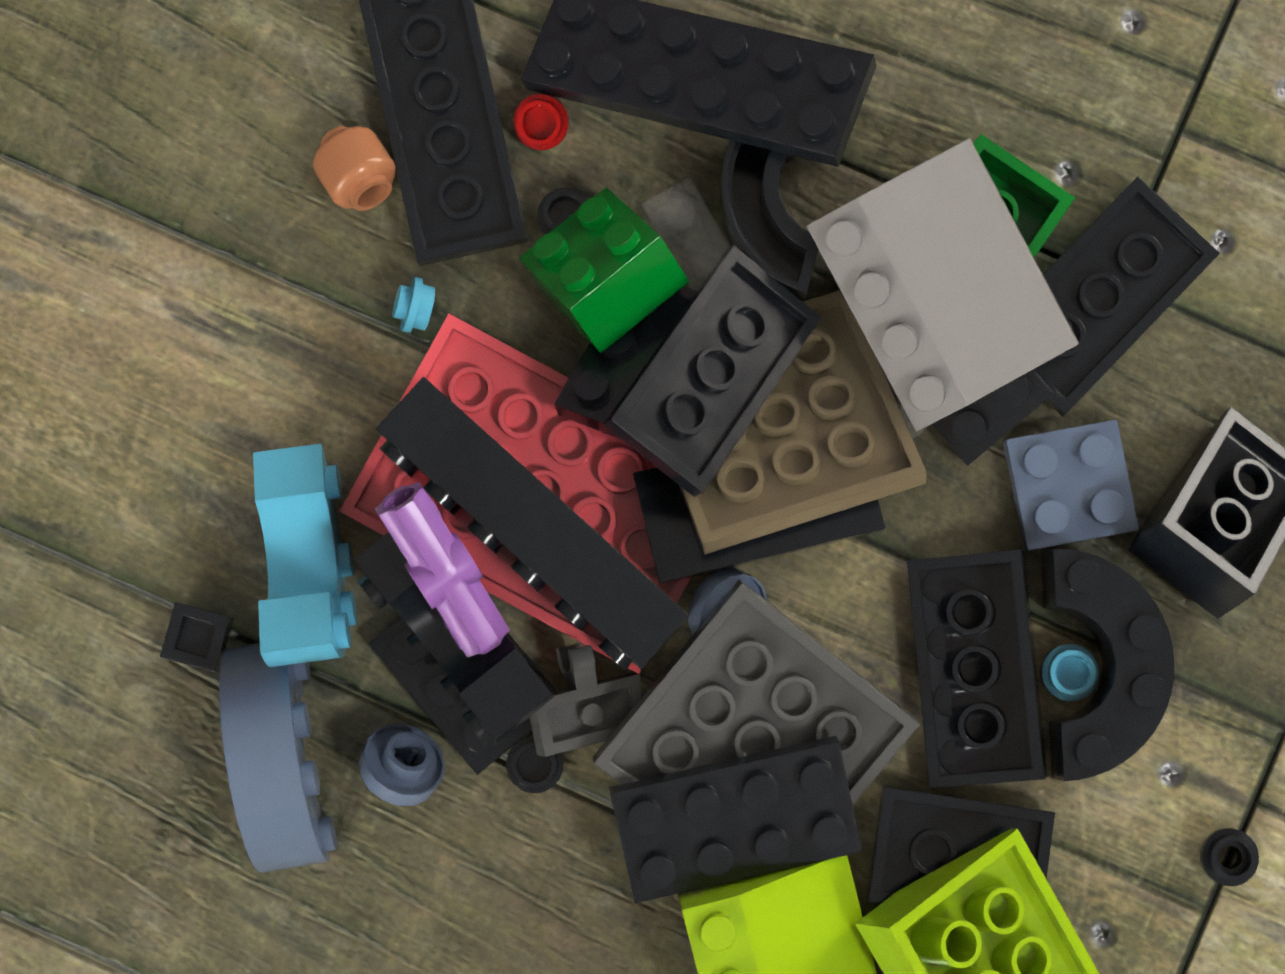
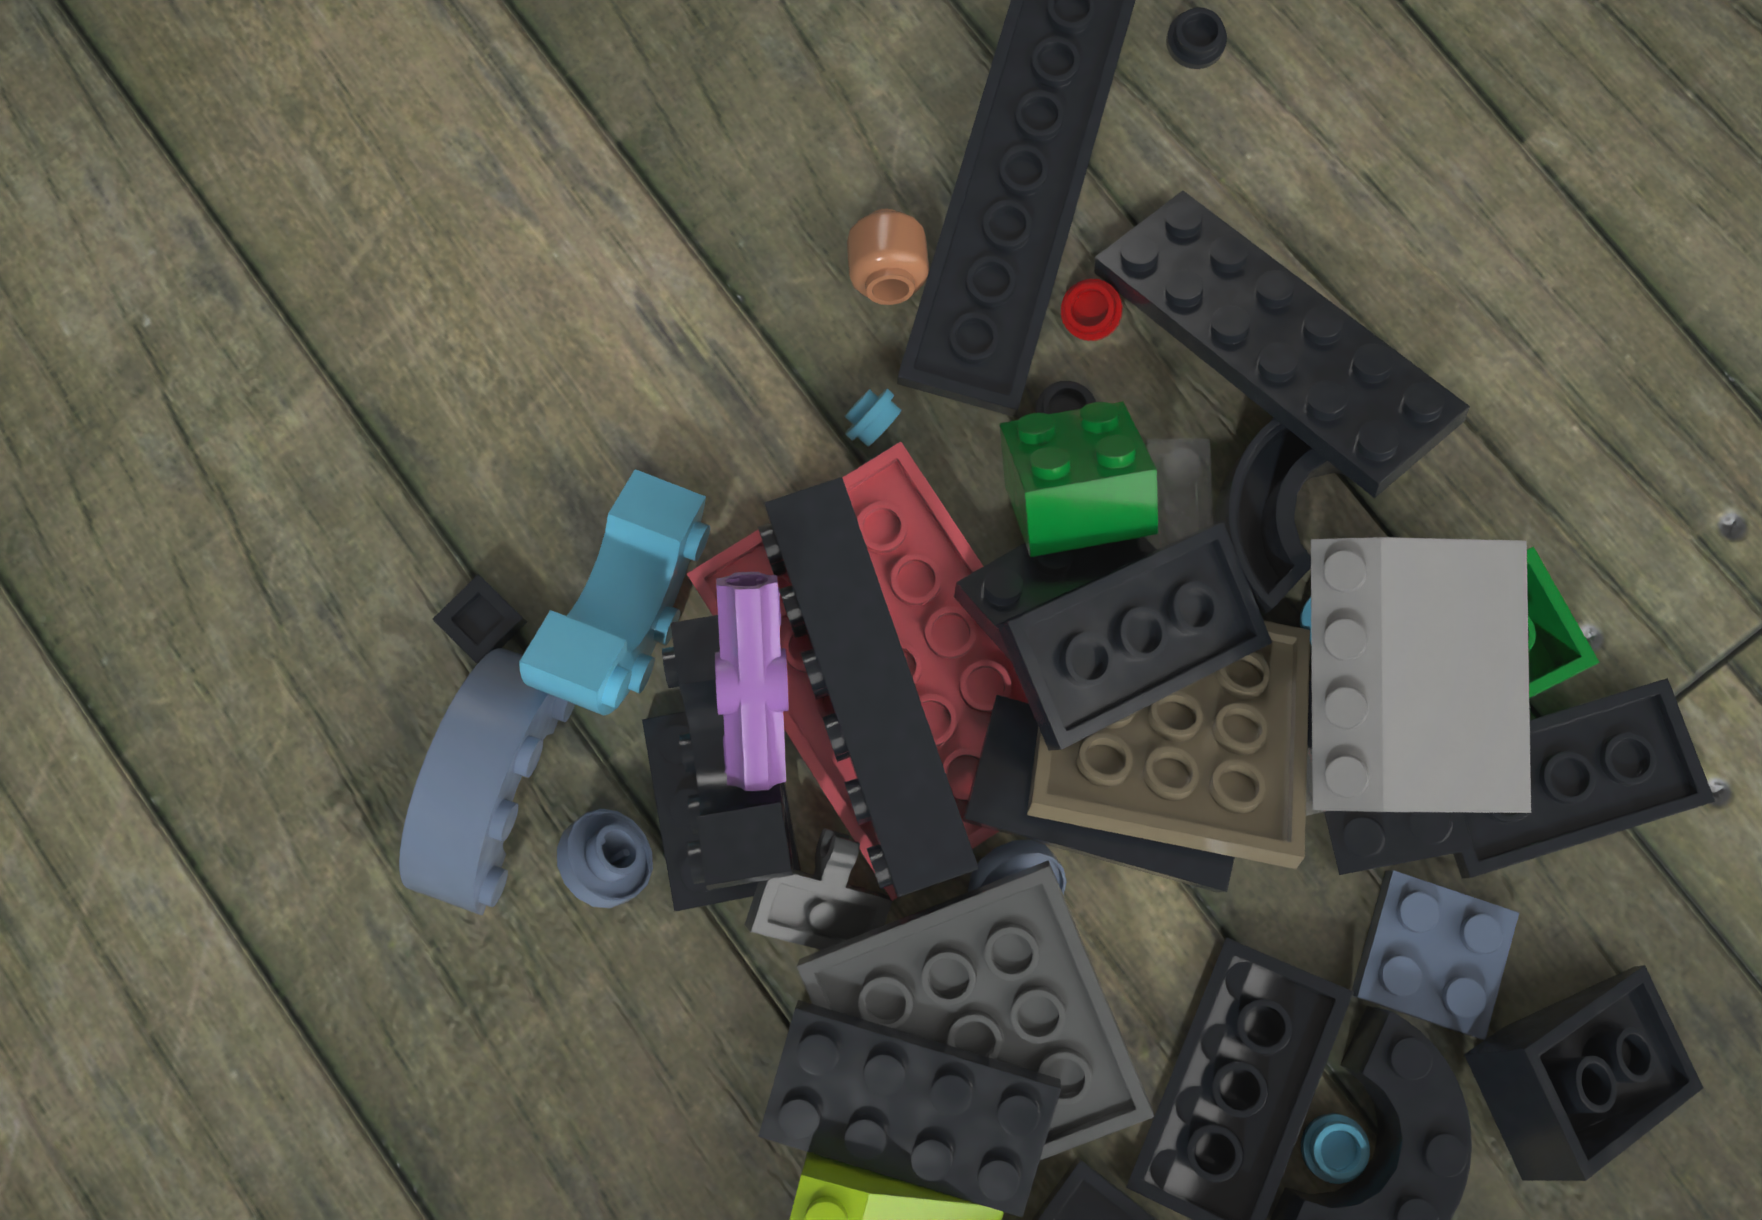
camera: 30 degrees right, 5 degrees down
black plate [506,736,563,793] -> none

